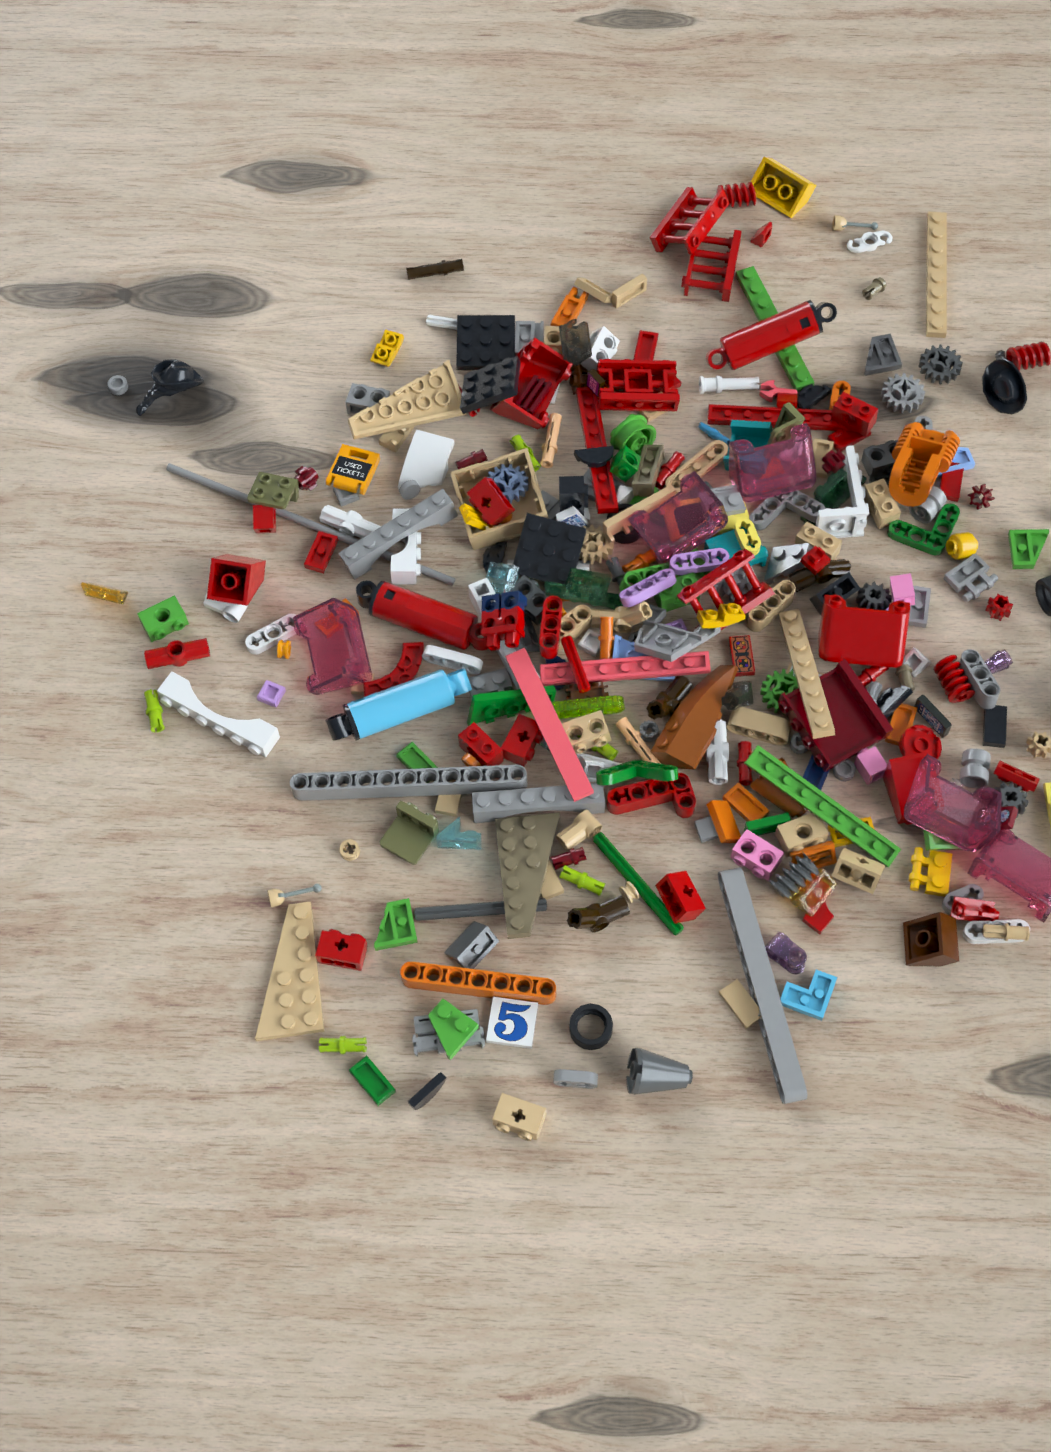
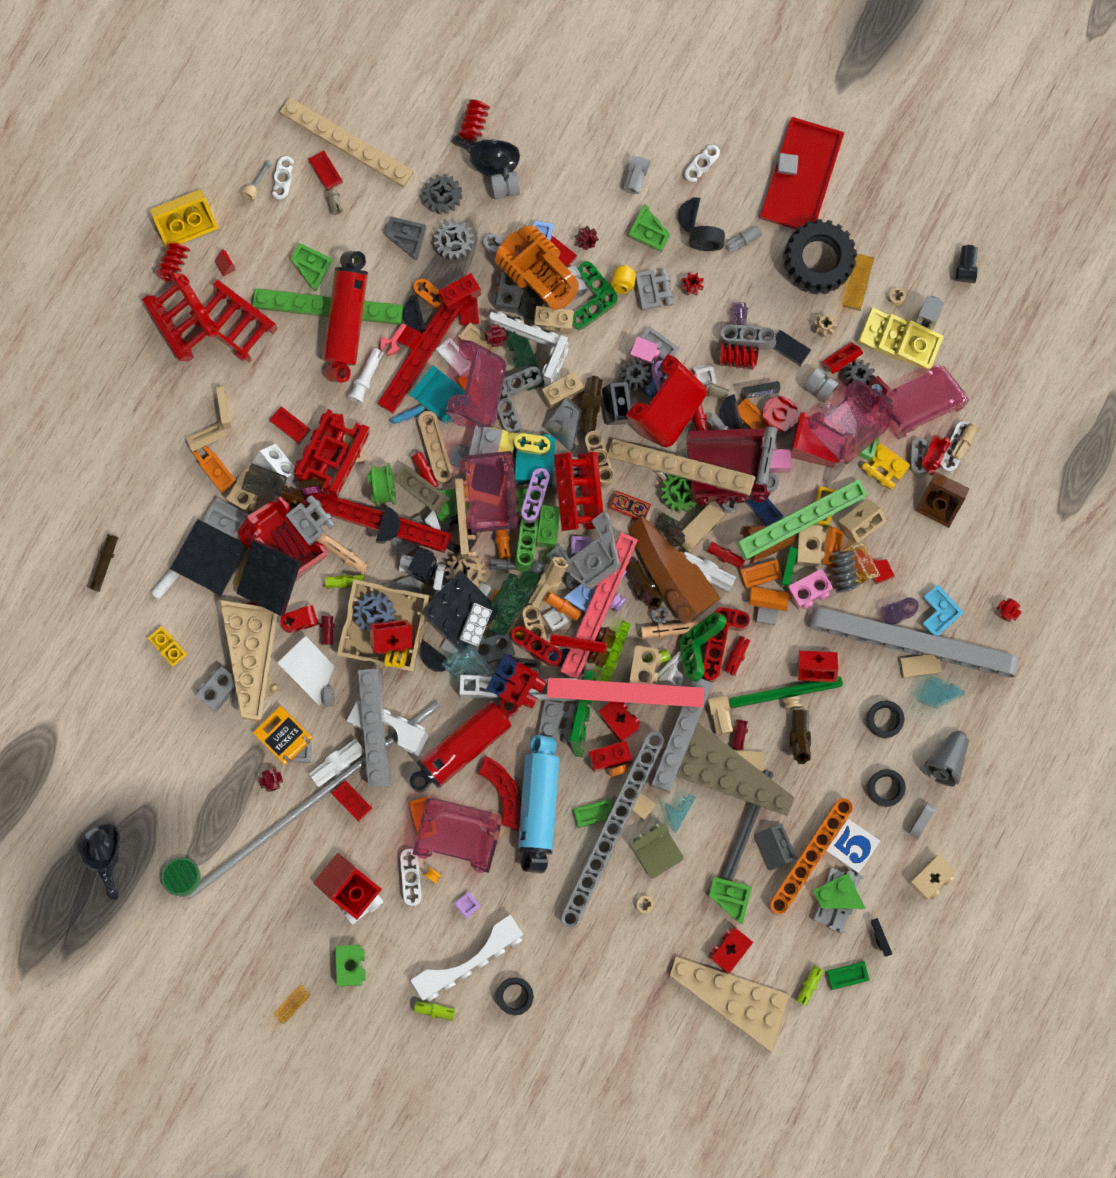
camera: 65 degrees left, 15 degrees up
light grey tile [108,375,128,395] -> none
red piece [144,638,210,669] -> none
olive bracket [247,472,299,509] -> none
red brick [253,505,276,533] -> none
hinge [267,884,322,908] -> none
white beam [422,645,483,675] -> none
lime pin [559,865,606,896] -> none
green brick [610,445,641,483] -> none
lavender beam [619,569,677,607] -> none
yellow slope [696,603,746,628] -> none
olive bracket [763,402,805,458] -> none
red tile [800,545,831,575] -> none
none -> tile [161,857,201,897]
none -> red piece [280,605,319,633]
none -> light grey plate [286,495,335,545]
none -> bright green wing [291,243,333,292]
none -> red tile [308,150,343,191]
none -> white tile [459,603,492,646]
none -> light grey wheel [491,171,520,199]
none -> black tyre [496,977,534,1016]
none -> lavender bush [609,594,626,613]
none -> red pin [724,636,751,676]
none -> light grey pin [755,427,778,485]
none -> black tyre [866,700,905,739]
none -> clear light blue slope [918,677,965,709]
none -> red gear [996,598,1022,622]

